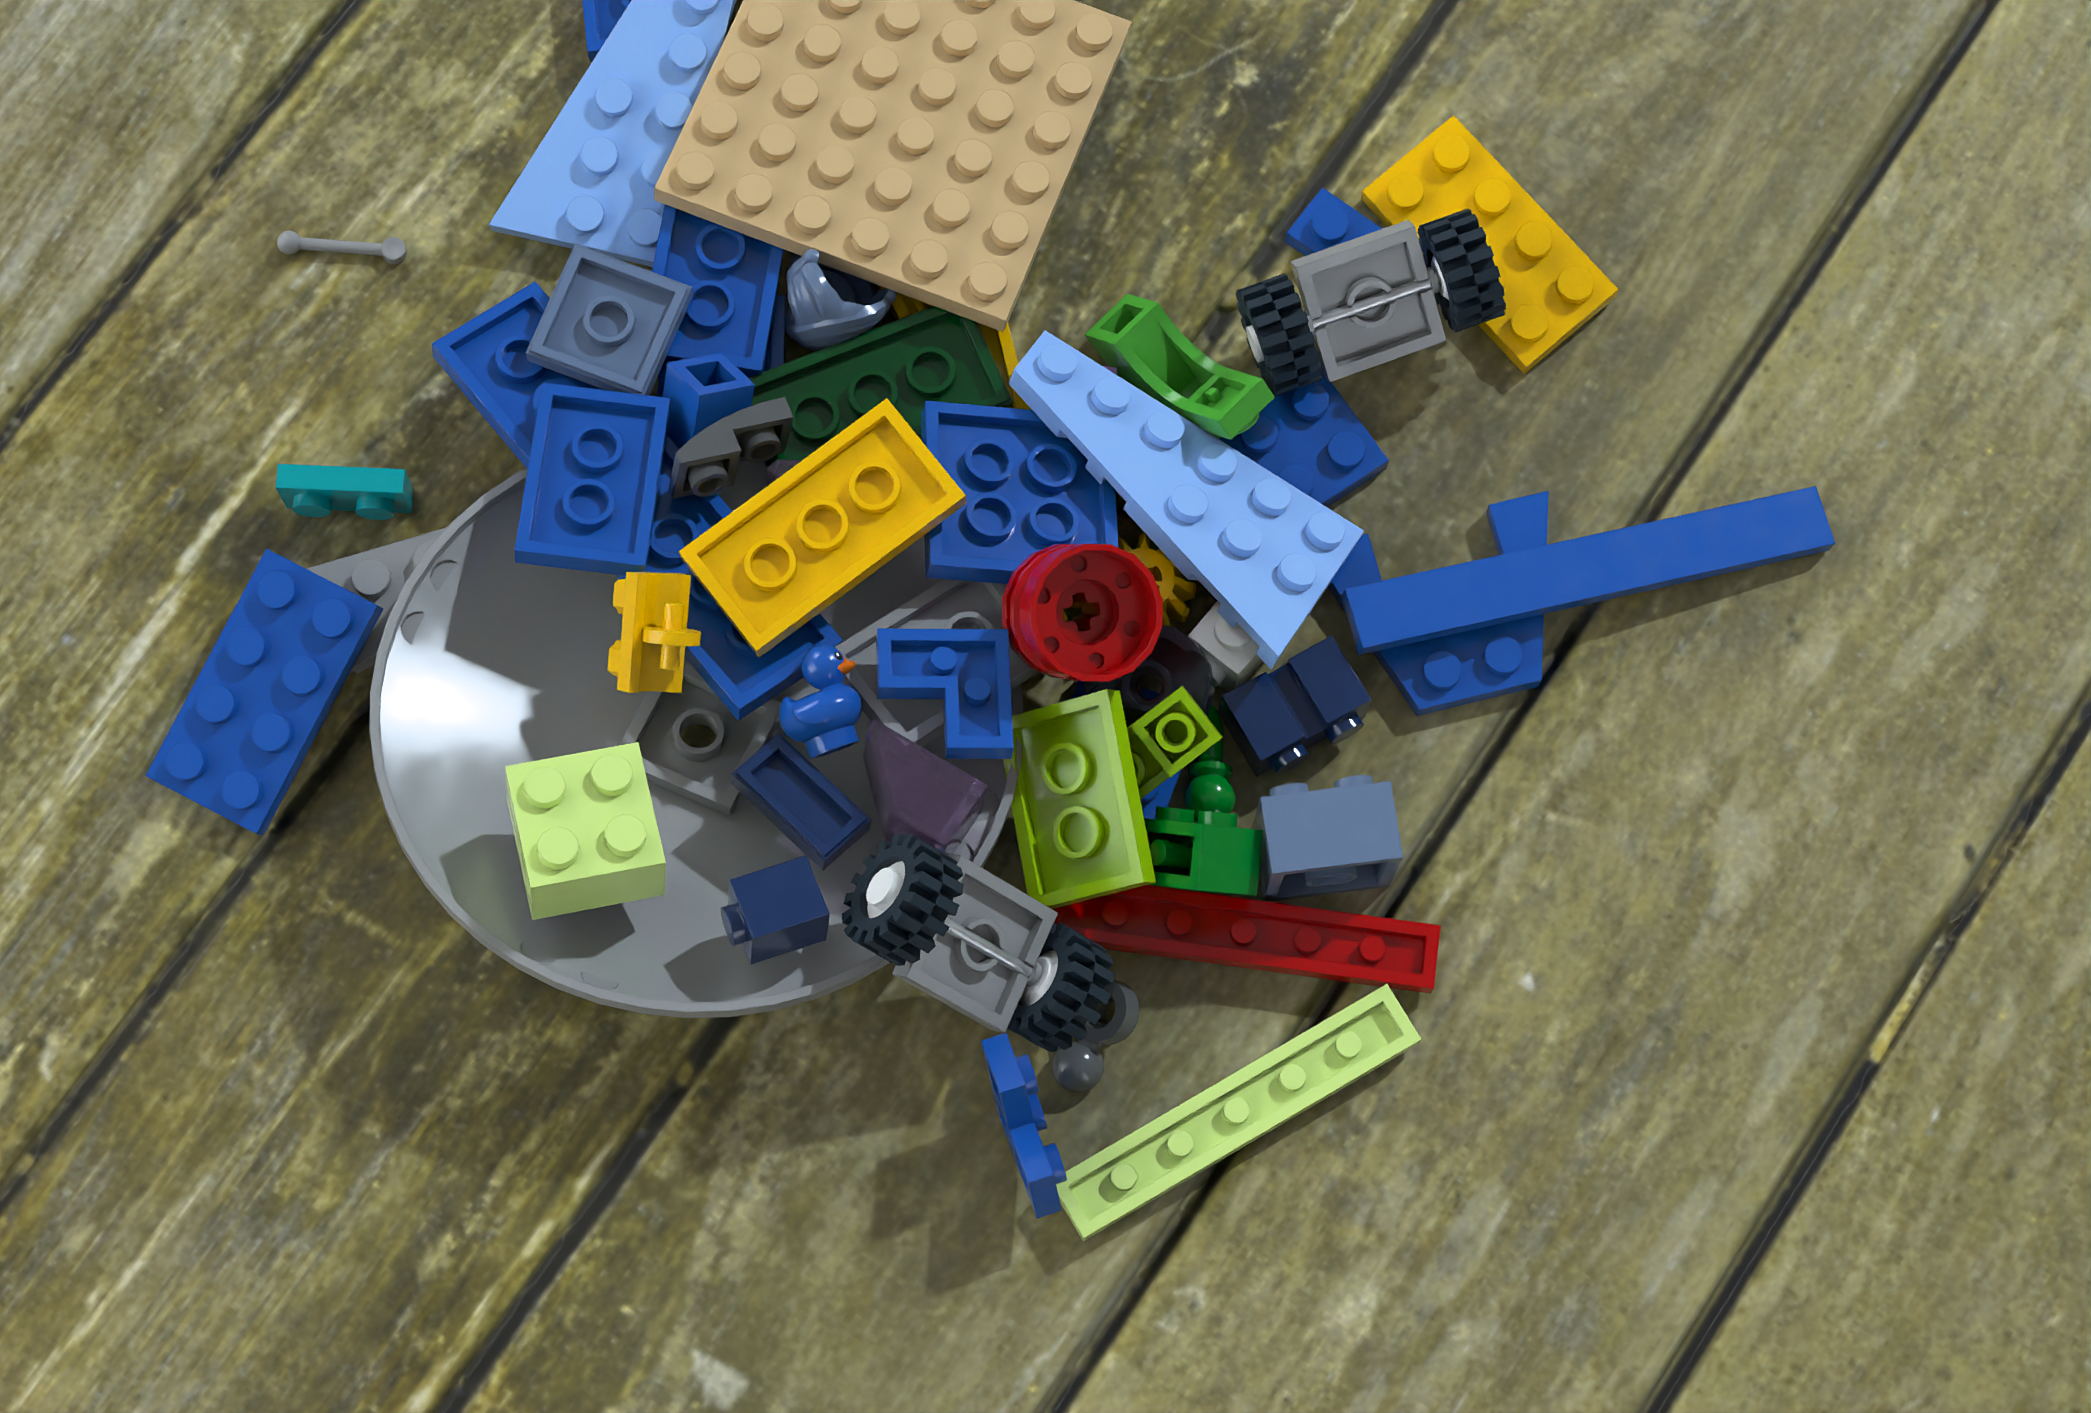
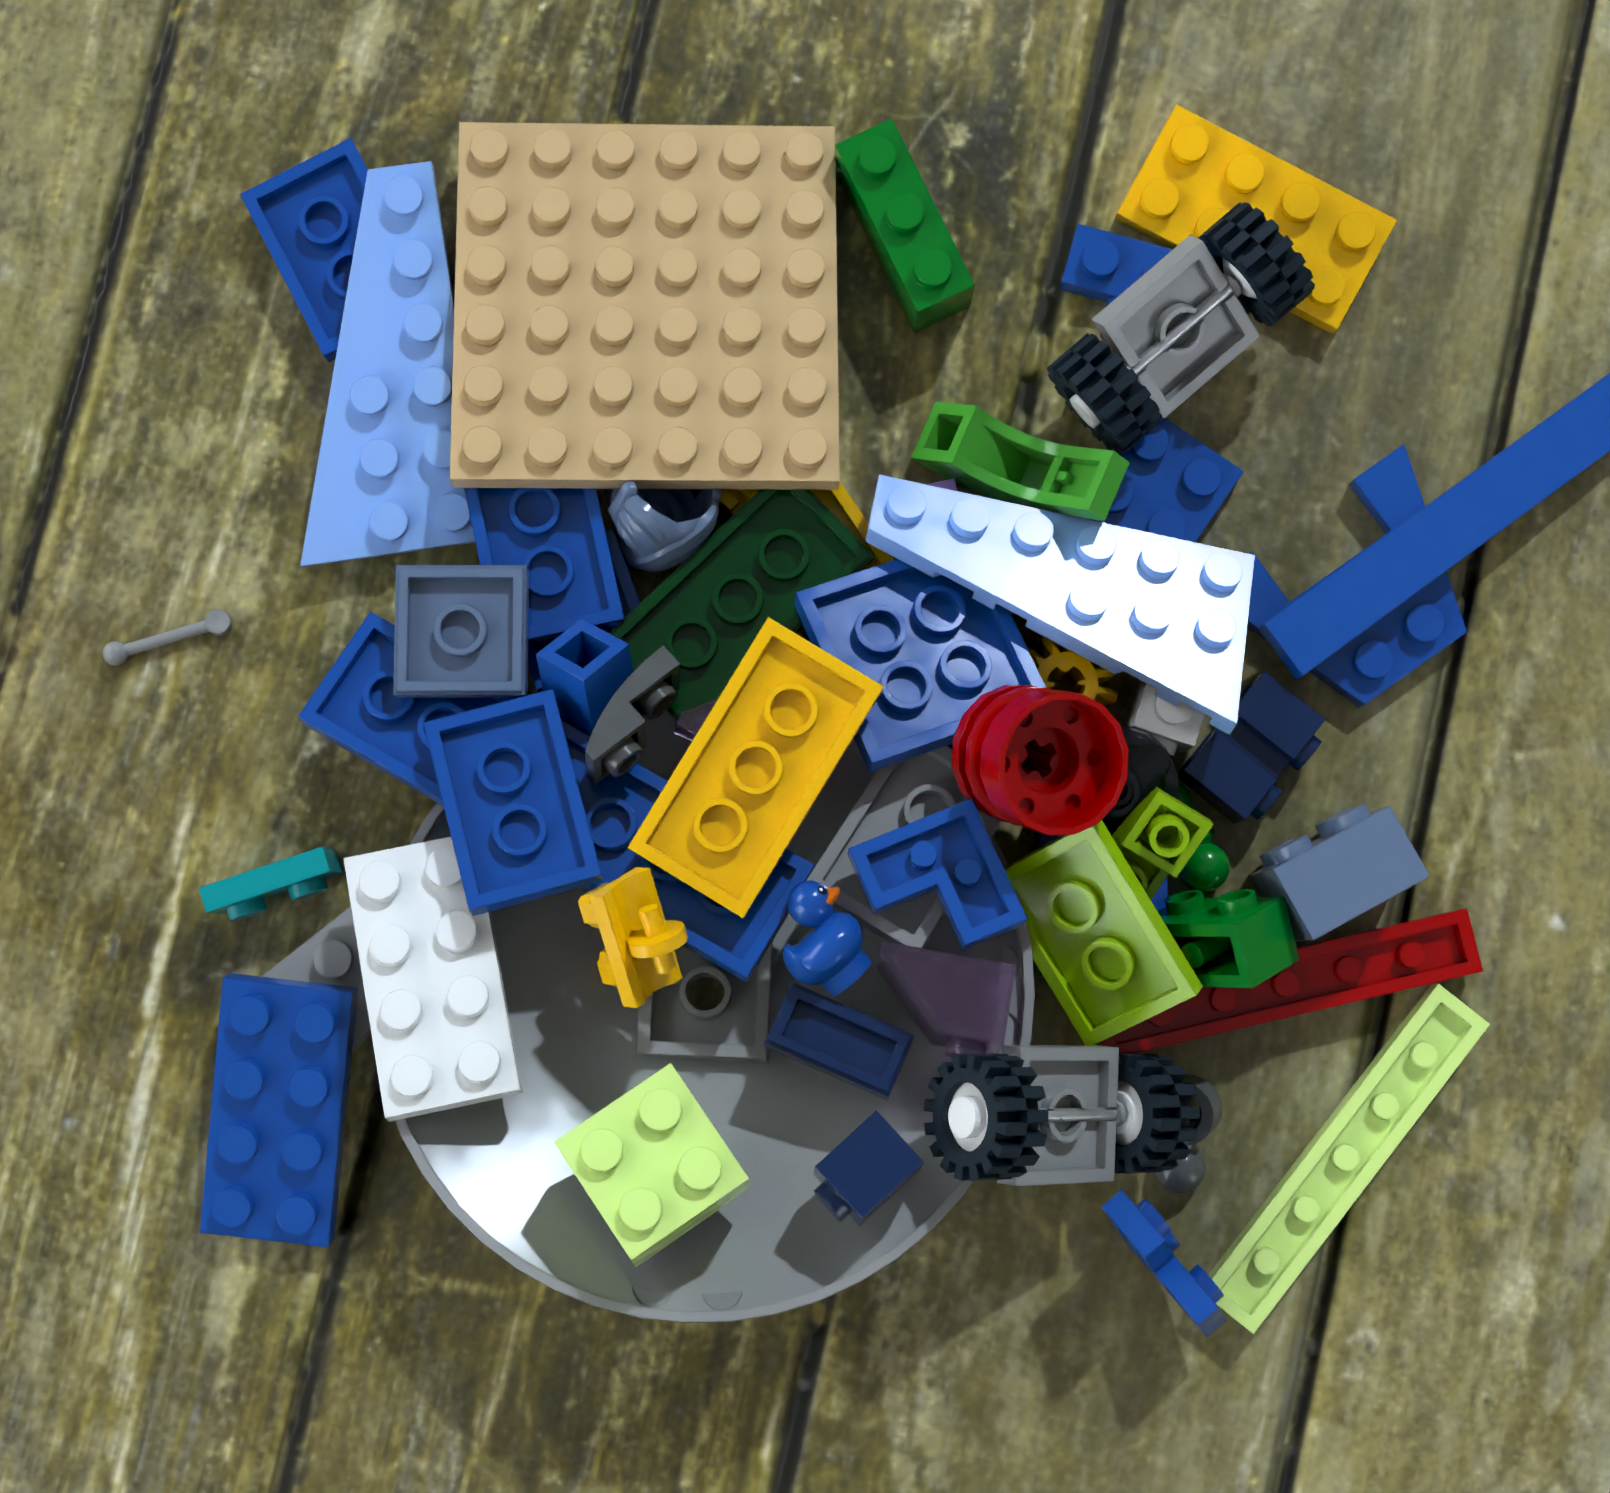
camera: 15 degrees left, 10 degrees up
none -> white plate [343,836,523,1122]
none -> green brick [835,118,975,333]

